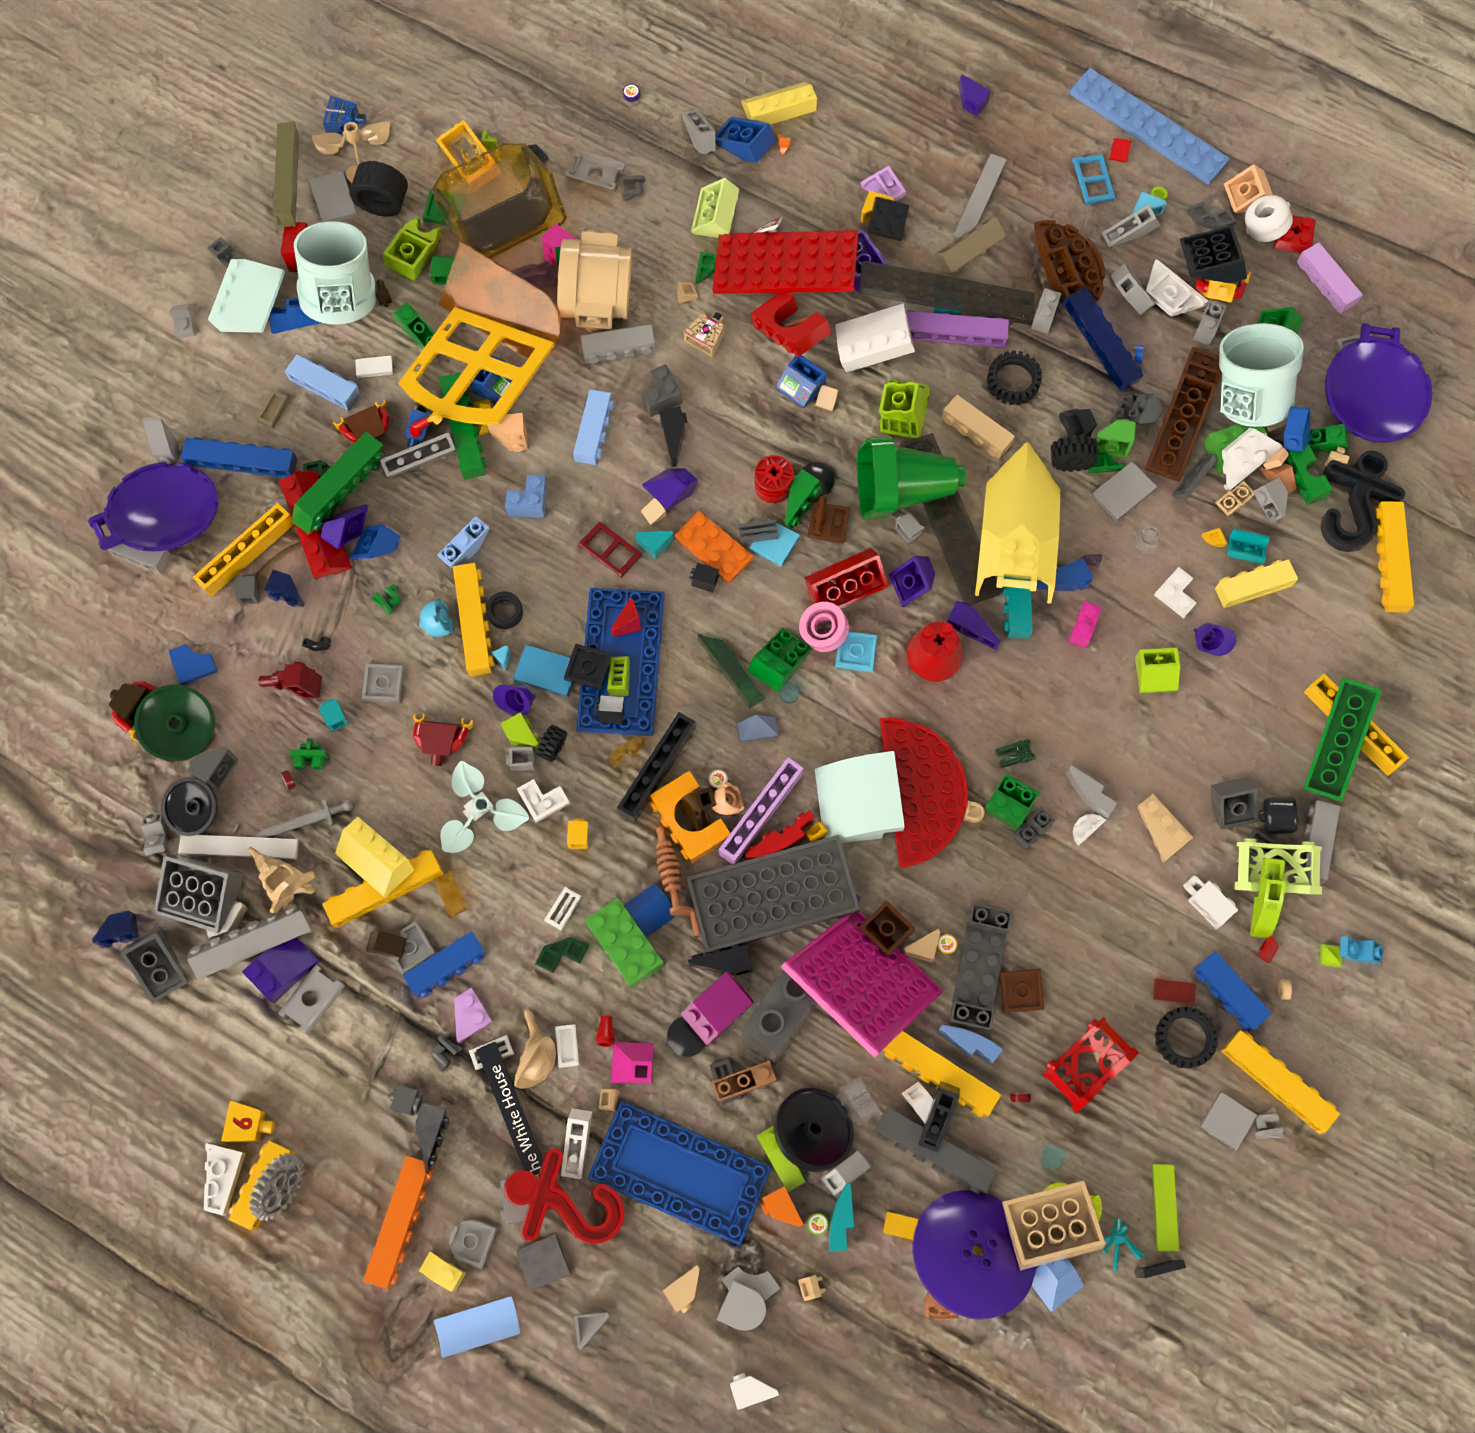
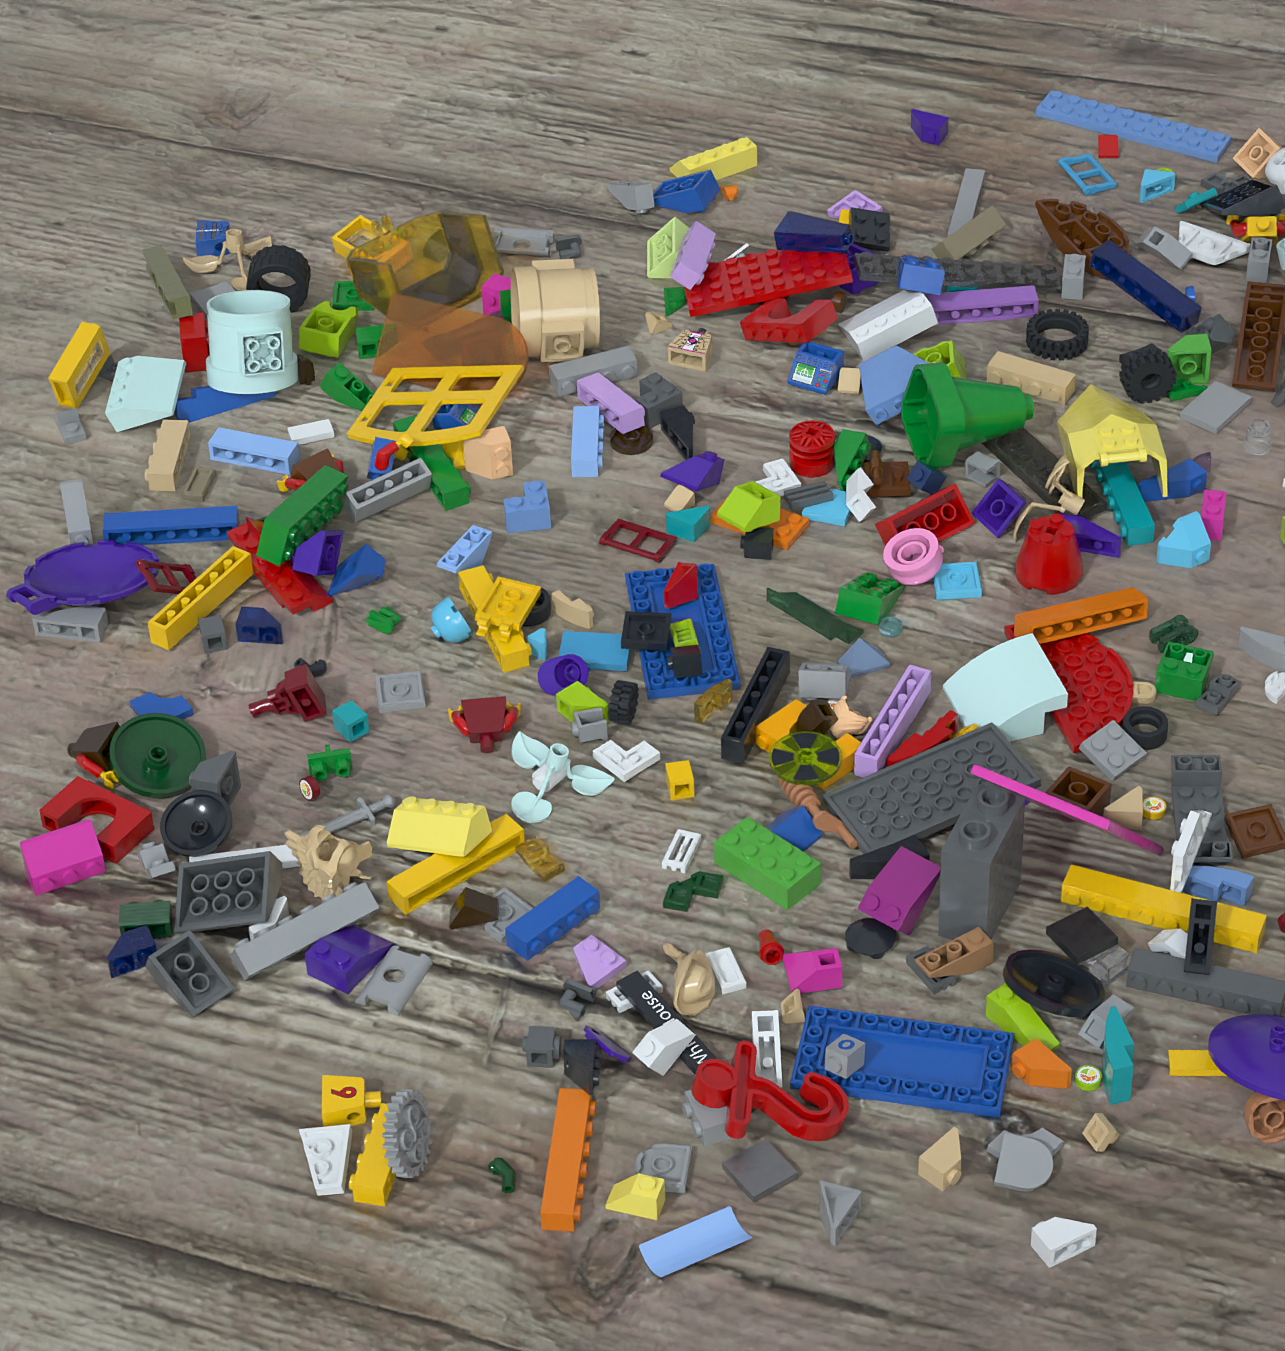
camera: 10 degrees left, 30 degrees down
tile [623,84,640,102] -> none
light grey slope [1102,204,1161,248] -> none
none -> dark pink slope [19,819,106,896]
none -> red arch [39,776,154,864]
none -> yellow piece [48,322,111,409]
none -> dark green brick [119,900,173,942]
none -> dark red window [136,559,196,594]
none -> tan brick [145,420,191,491]
none -> yellow tile [475,576,541,642]
none -> dark green arm [488,1157,516,1193]
none -> tan slope [551,590,594,629]
none -> lavender brick [576,372,645,434]
none -> dark purple piece [583,1025,632,1063]
none -> dark brown tile [610,426,653,455]
none -> white slope [632,1019,696,1076]
none -> lavender brick [670,221,716,290]
none -> lime slope [717,481,781,532]
none -> white plate [755,458,801,496]
none -> clear neon green piece [769,731,842,785]
none -> clear blue slope [774,211,853,253]
none -> light grey brick [799,663,852,701]
none -> light grey brick [825,1034,865,1079]
none -> reddish brown tile [832,291,847,313]
none -> white slope [846,467,876,522]
none -> medium blue slope [859,345,927,425]
none -> slope [897,255,945,295]
none -> dark blue brick [907,461,947,494]
none -> tan plant [1013,454,1085,543]
none -> orange brick [1014,587,1148,644]
none -> pearl dark grey tile [1046,907,1118,965]
none -> light grey plate [1079,720,1147,782]
none -> black tyre [1122,706,1168,750]
none -> medium azure slope [1156,511,1211,568]
none -> white wing [1170,810,1212,893]
none -> teal plate [1174,187,1218,214]

